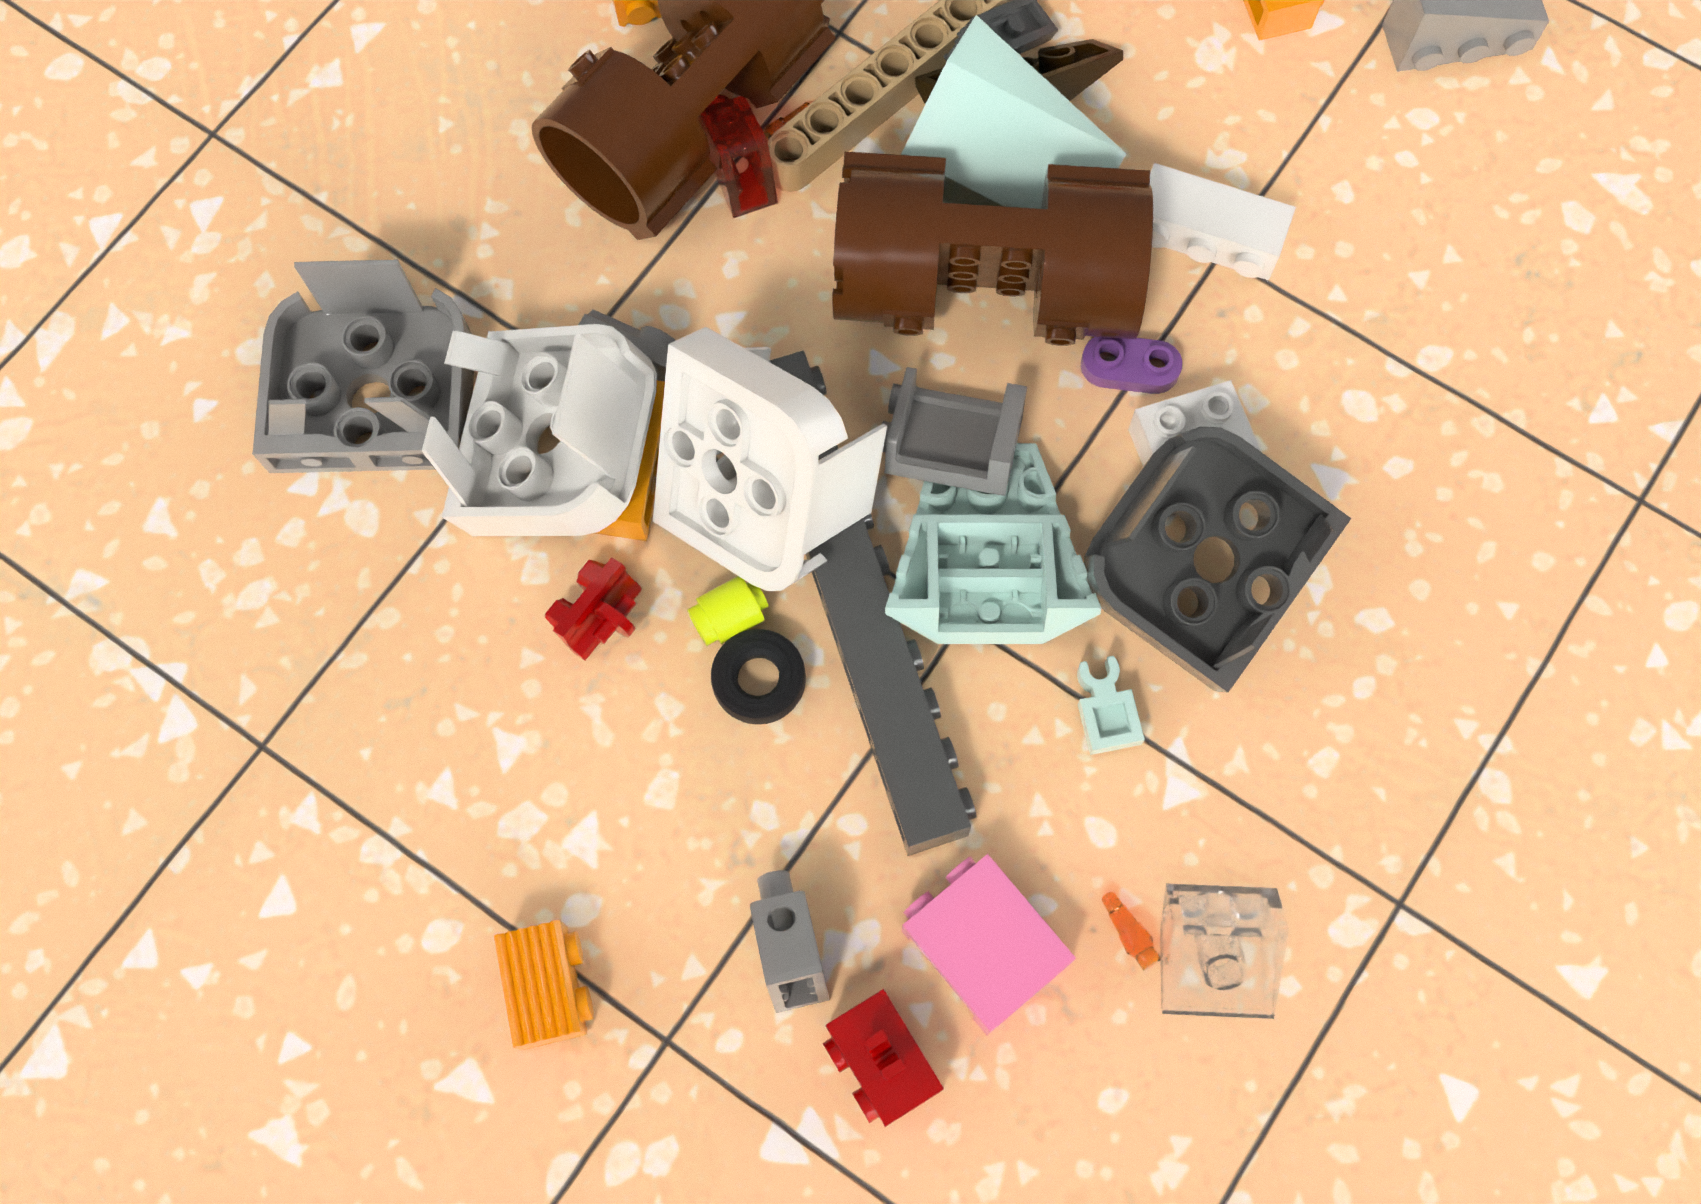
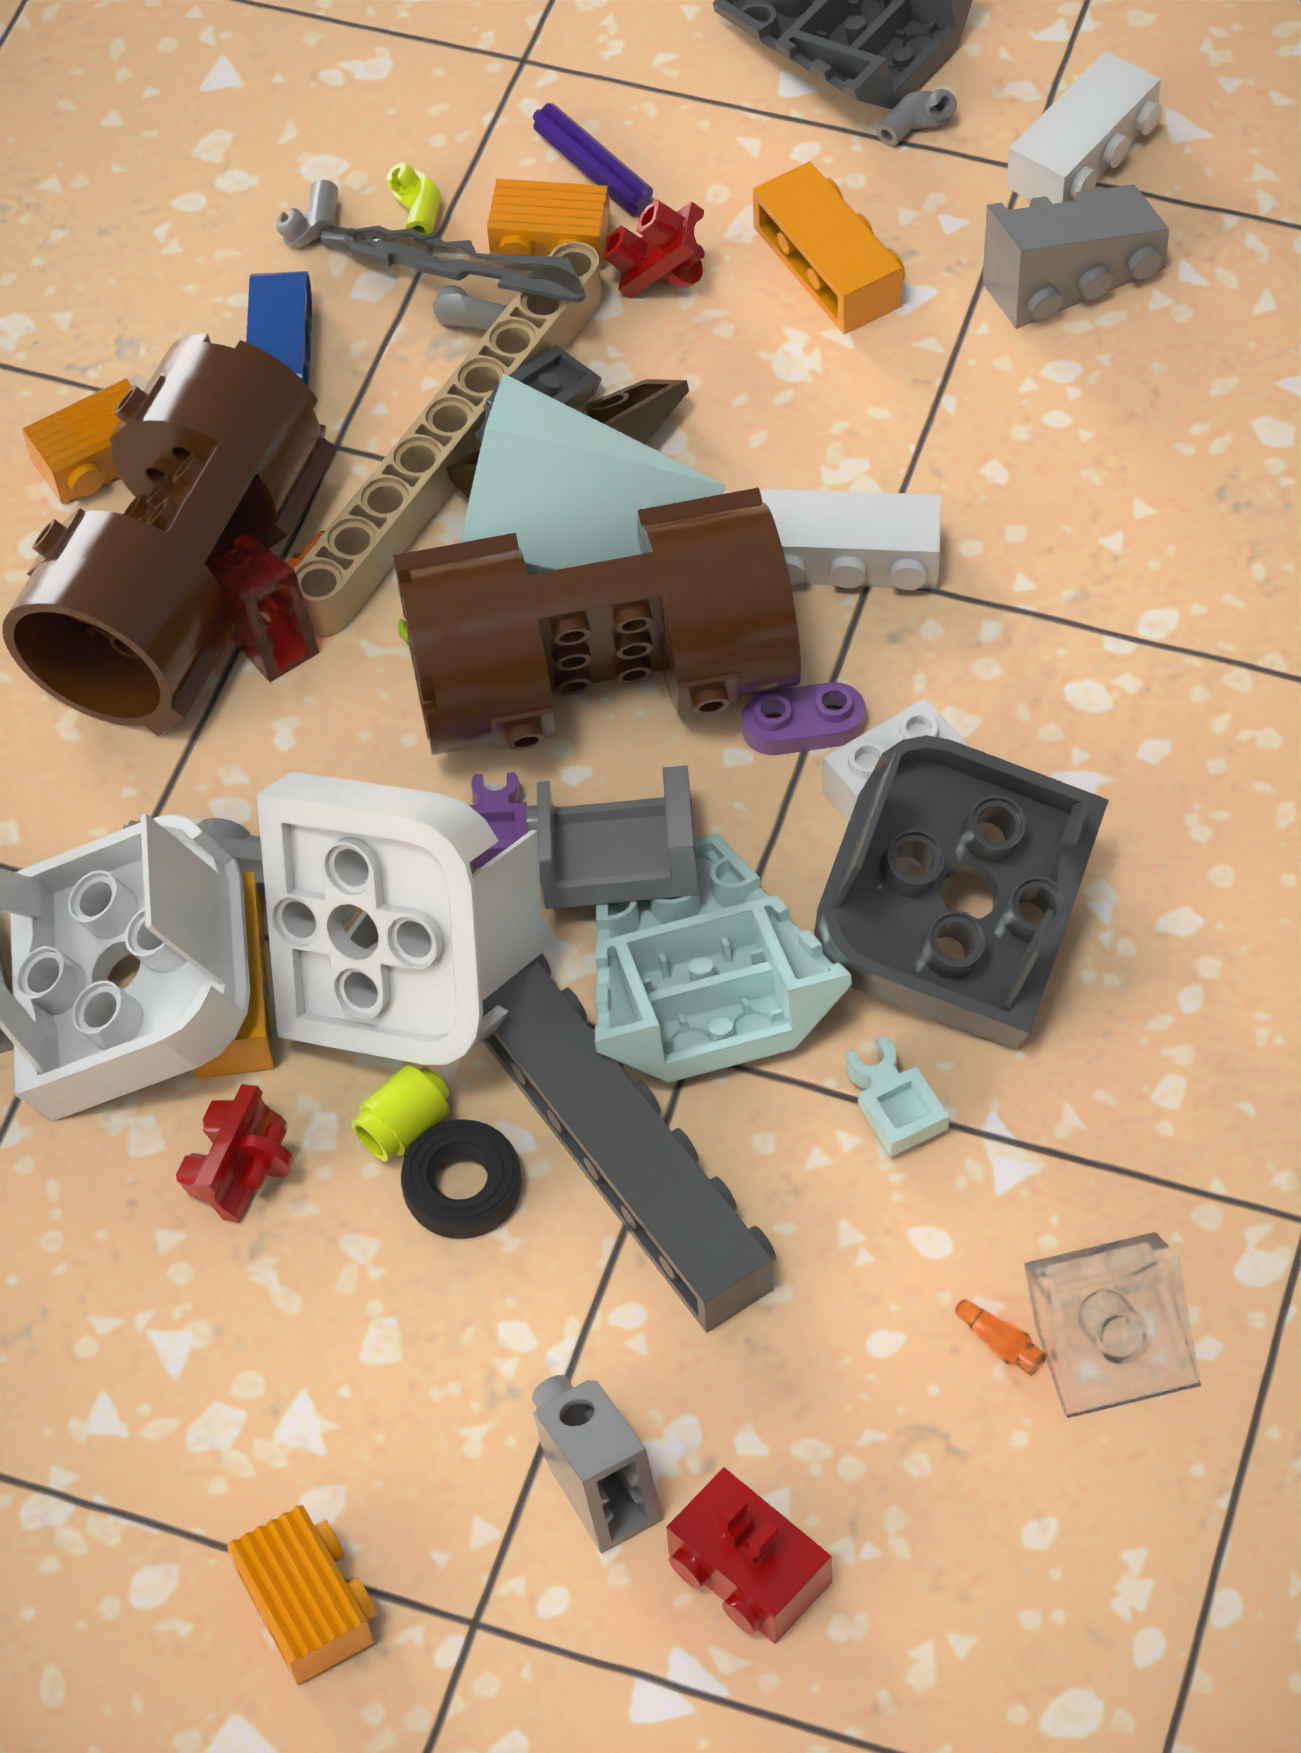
camera: 15 degrees left, 15 degrees down
bright pink panel [902,854,1076,1036] -> none
none -> medium lavender plate [469,772,528,867]

